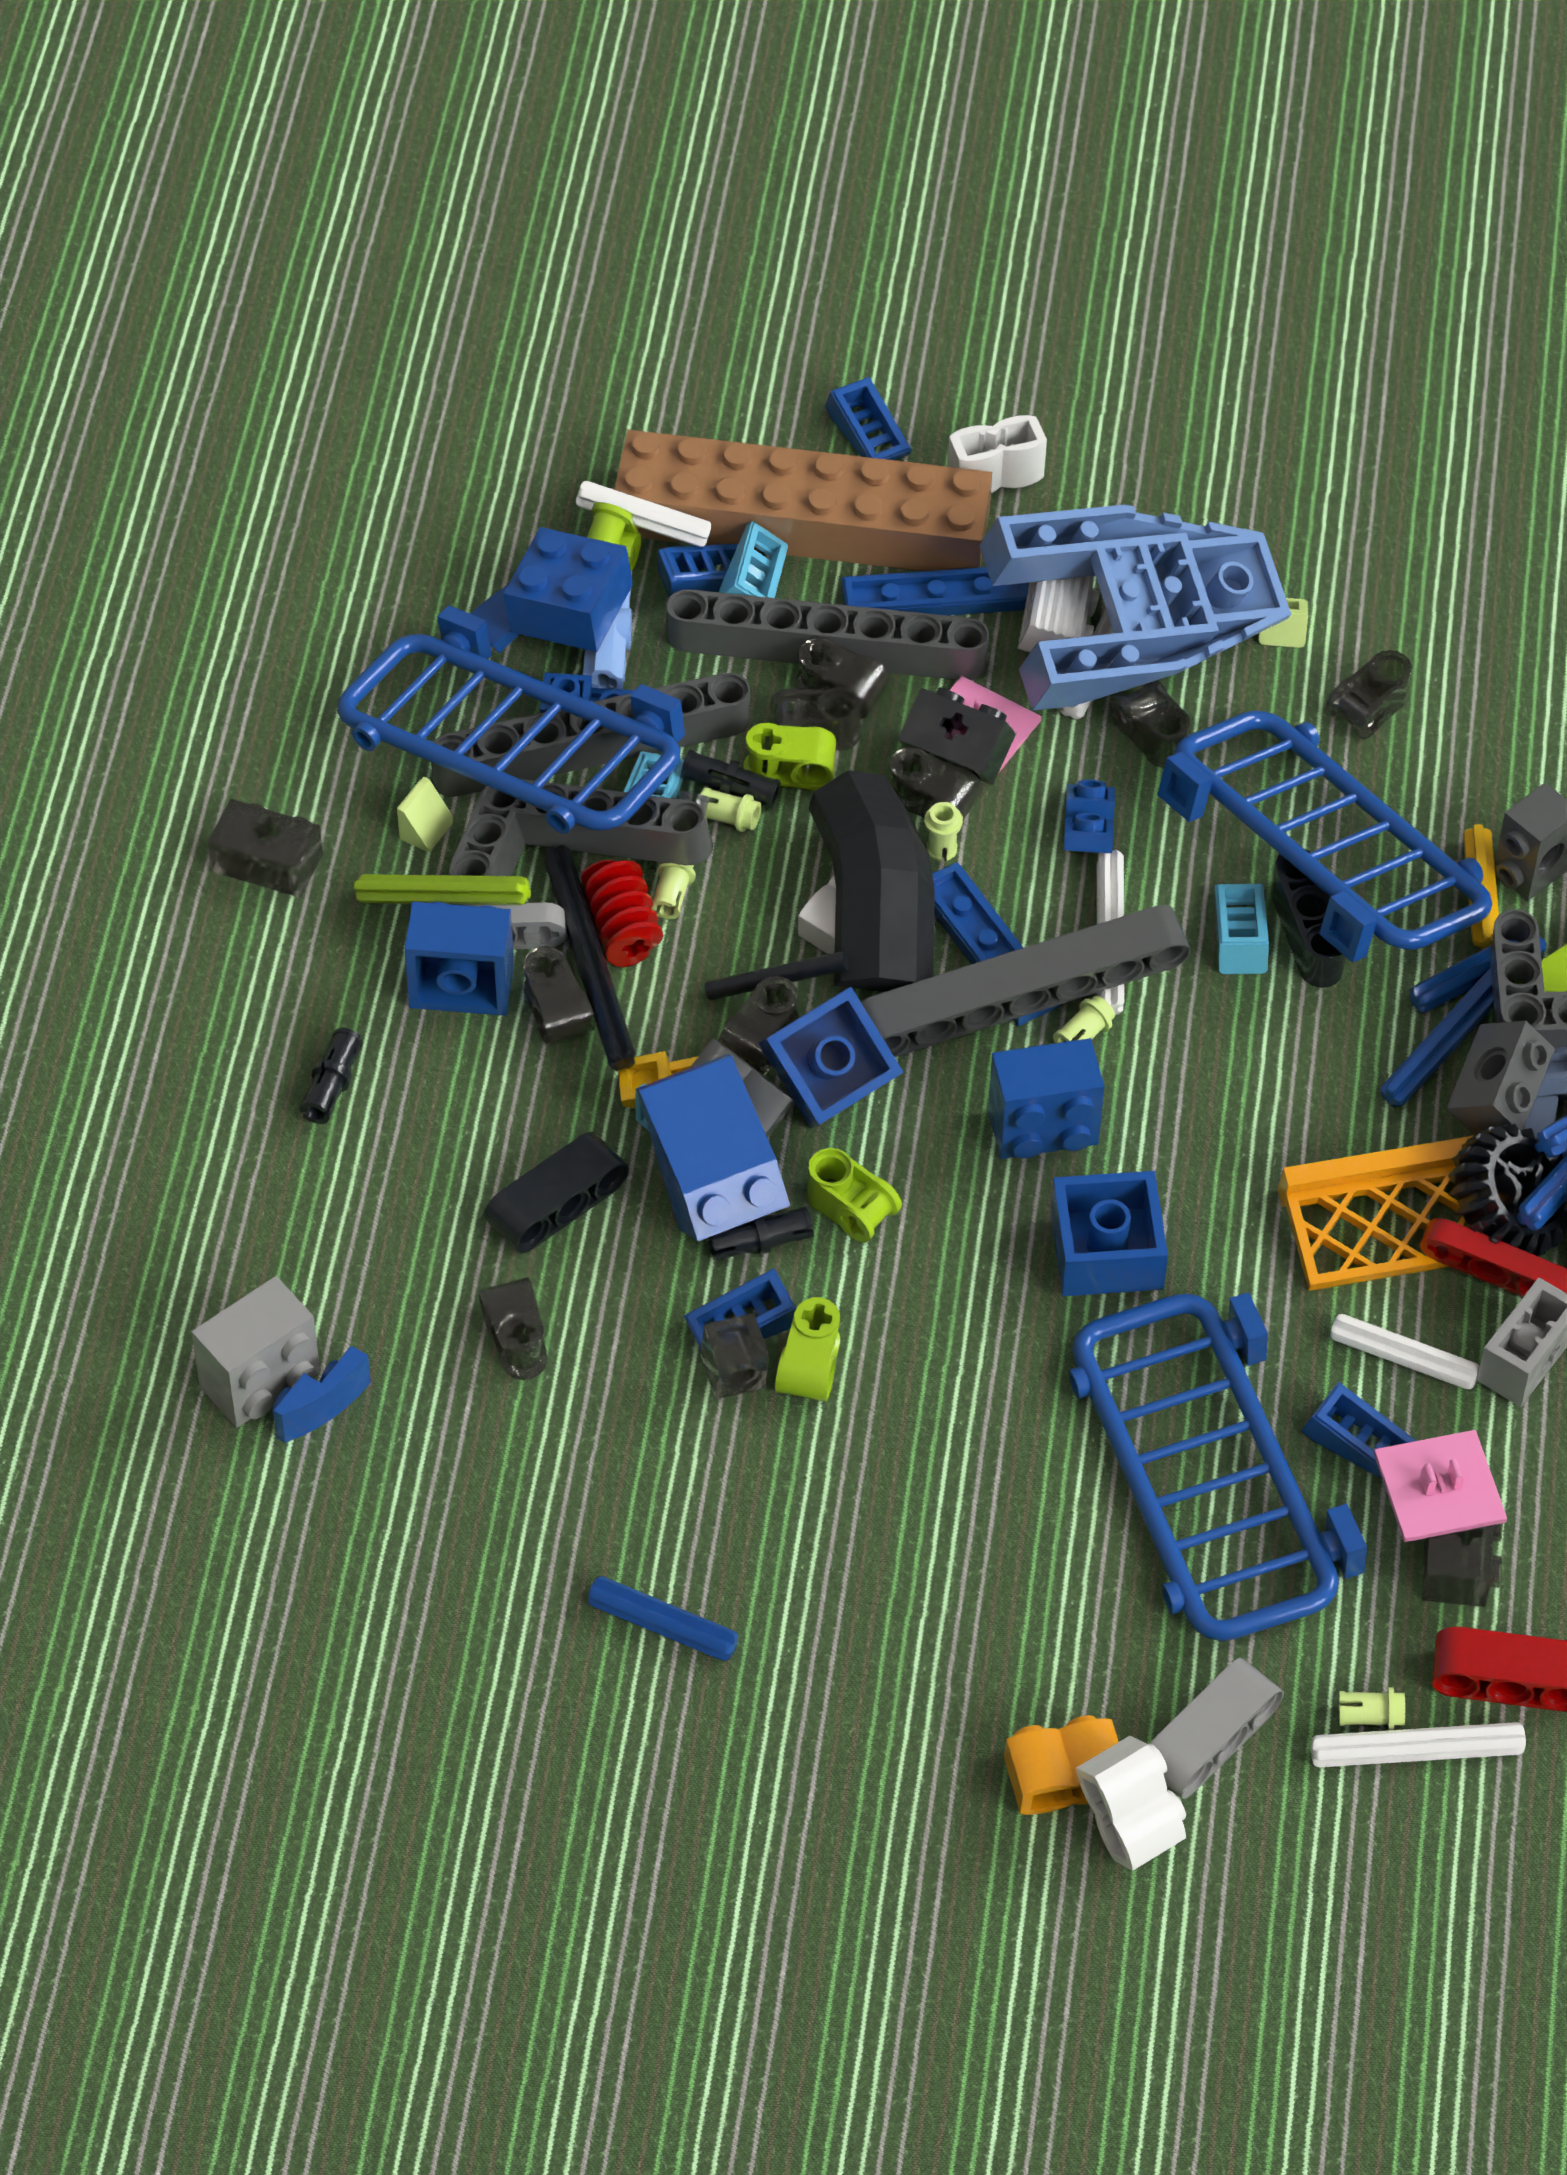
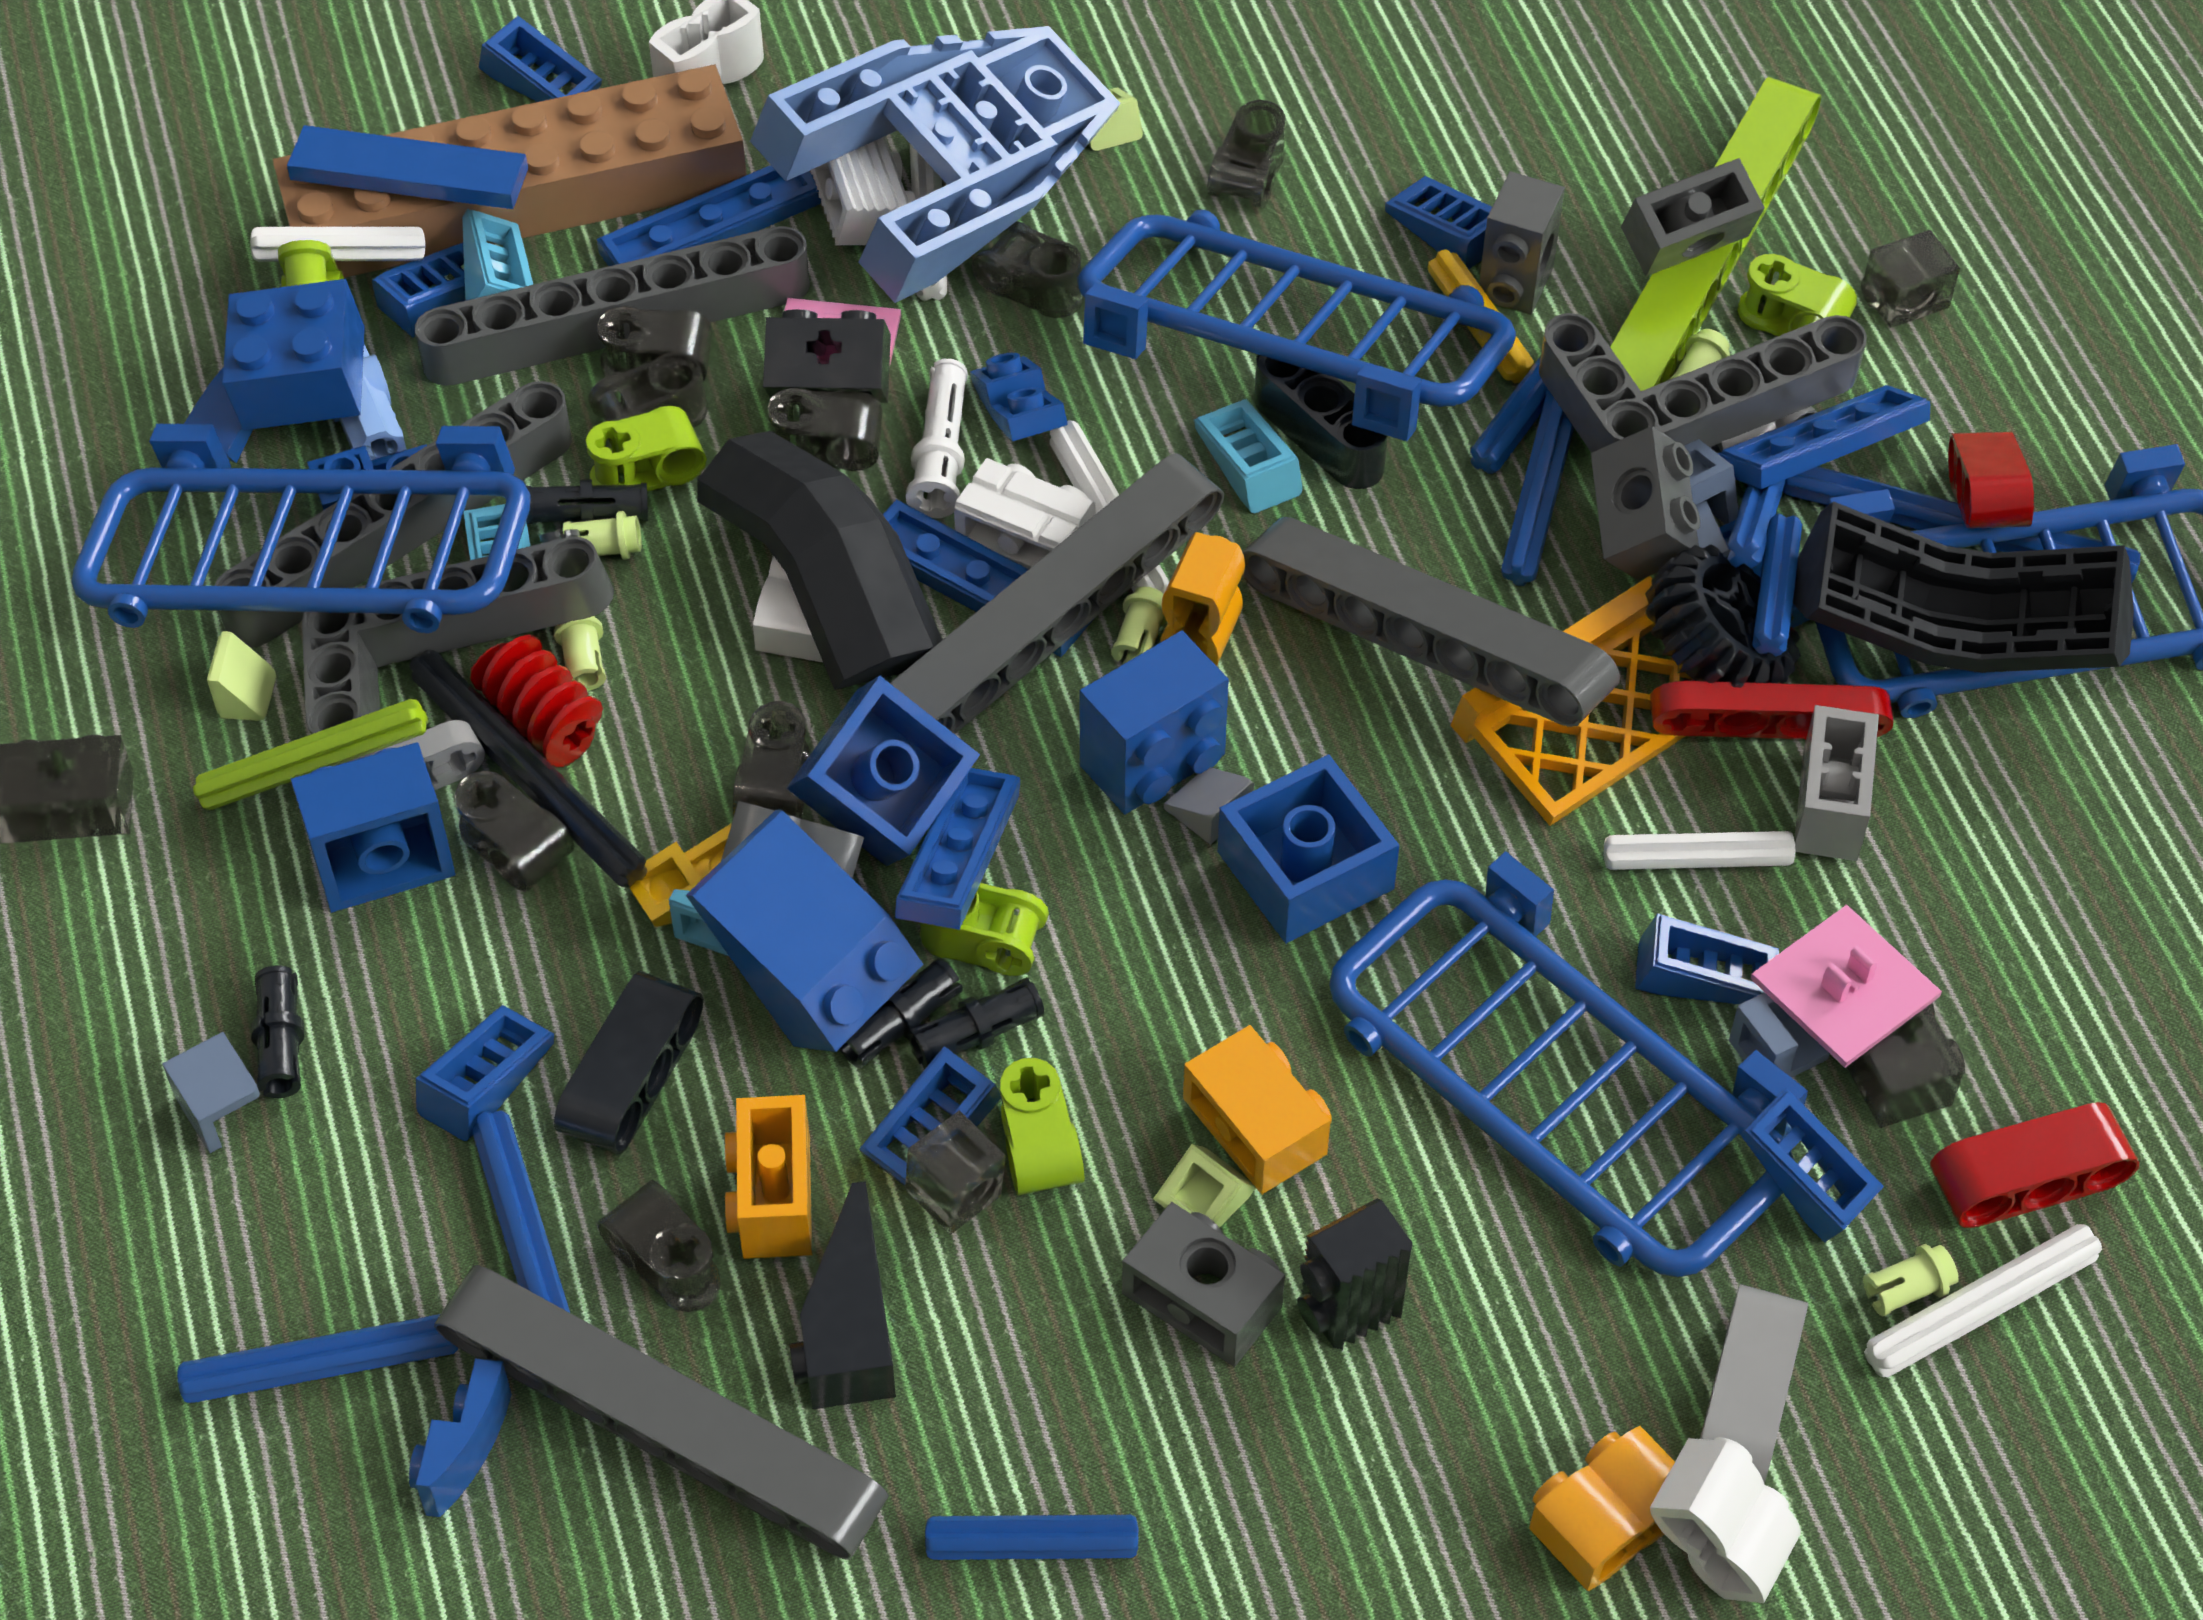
camera: 25 degrees left, 0 degrees up
light grey brick [191,1276,320,1428] -> none
black bar [705,951,849,1000] -> none
yellowish green pin [924,802,963,861] -> none
none -> sand blue panel [162,1032,260,1153]
none -> blue axle [177,1314,458,1403]
none -> blue tile [287,125,528,209]
none -> blue slope [416,1005,554,1141]
none -> dark grey beam [434,1265,889,1560]
none -> blue axle [472,1111,570,1313]
none -> light orange brick [725,1095,812,1259]
none -> black slope [789,1181,896,1410]
none -> blue tile [895,768,1020,930]
none -> white pin [906,359,968,518]
none -> black pin [907,977,1045,1069]
none -> white brick [954,458,1095,569]
none -> dark grey brick [1122,1201,1285,1367]
none -> yellowish green slope [1153,1144,1256,1228]
none -> light orange brick [1161,532,1245,666]
none -> light grey slope [1164,767,1255,845]
none -> light orange brick [1183,1025,1332,1195]
none -> dark grey beam [1242,517,1620,727]
none -> black brick [1297,1198,1413,1350]
none -> blue slope [1385,176,1492,269]
none -> sand blue panel [1729,992,1830,1078]
none -> blue slope [1740,1087,1884,1243]

